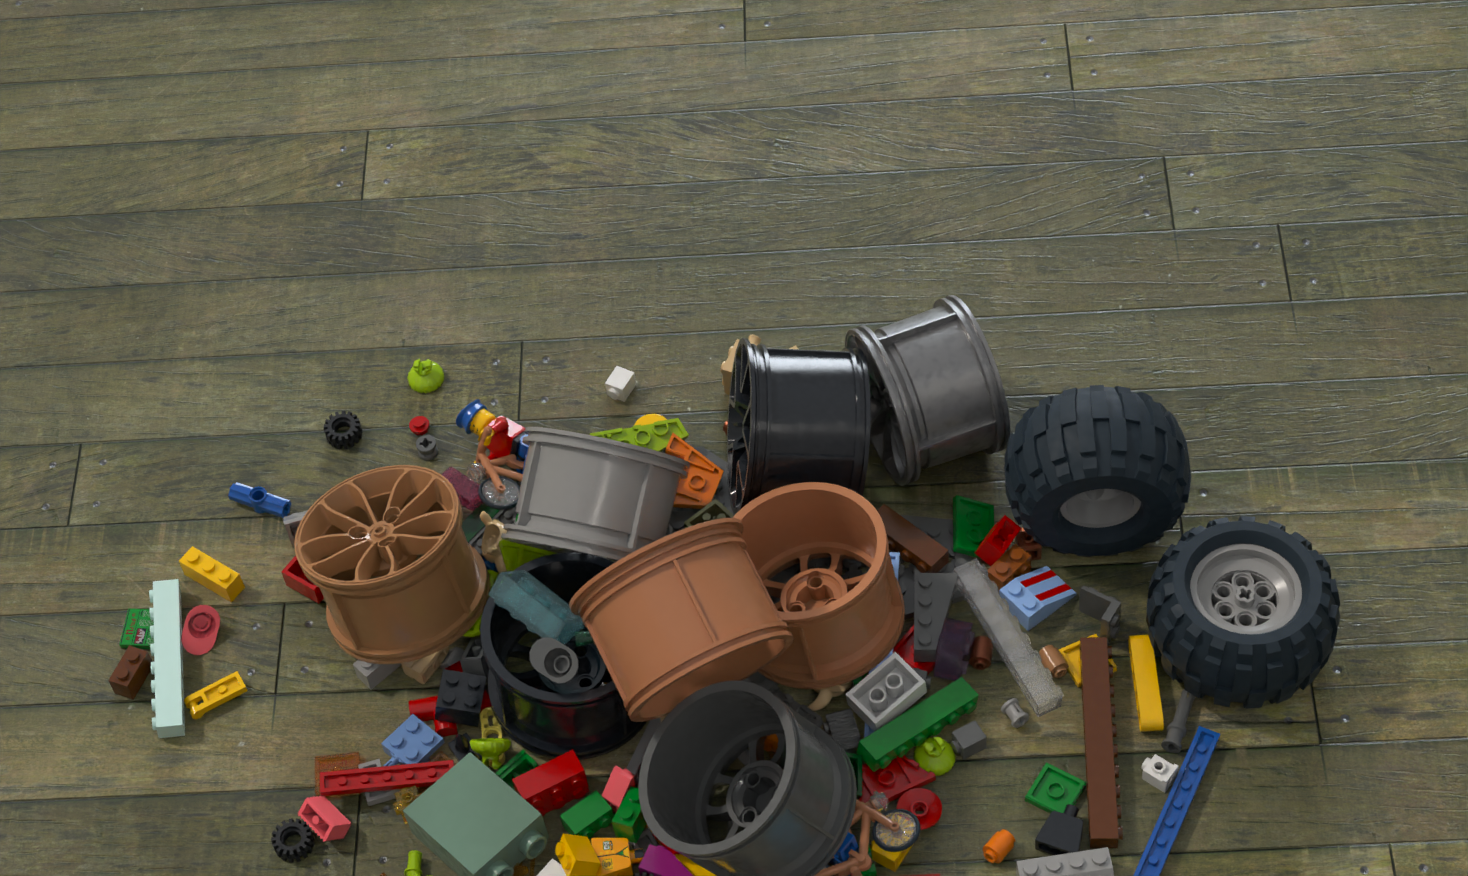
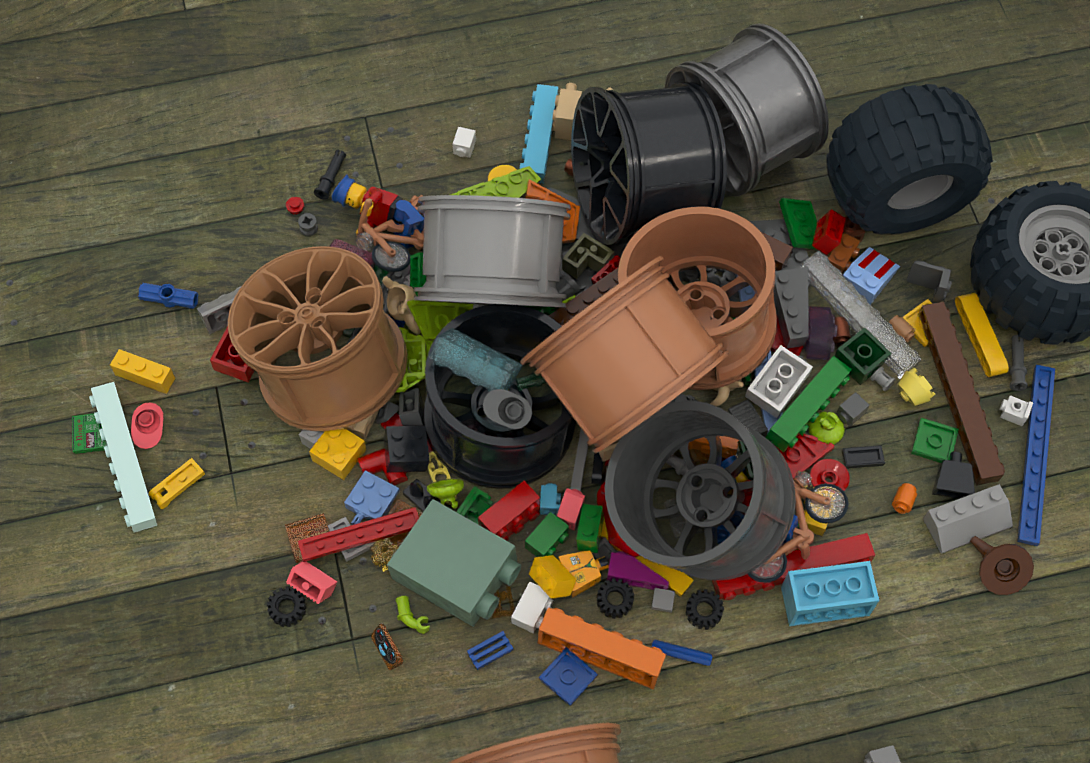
camera: 20 degrees left, 10 degrees up
reddish brown brick [108,646,153,700] -> none
black tyre [324,411,363,449] -> none
lime hair [407,359,445,393] -> none
none -> yellow brick [309,428,367,480]
none -> black pin [314,150,346,200]
none -> medium azure brick [520,84,558,184]
none -> medium azure brick [540,483,561,515]
none -> dark green slope [835,327,892,385]
none -> black tile [842,445,885,469]
none -> light yellow cone [897,368,936,406]

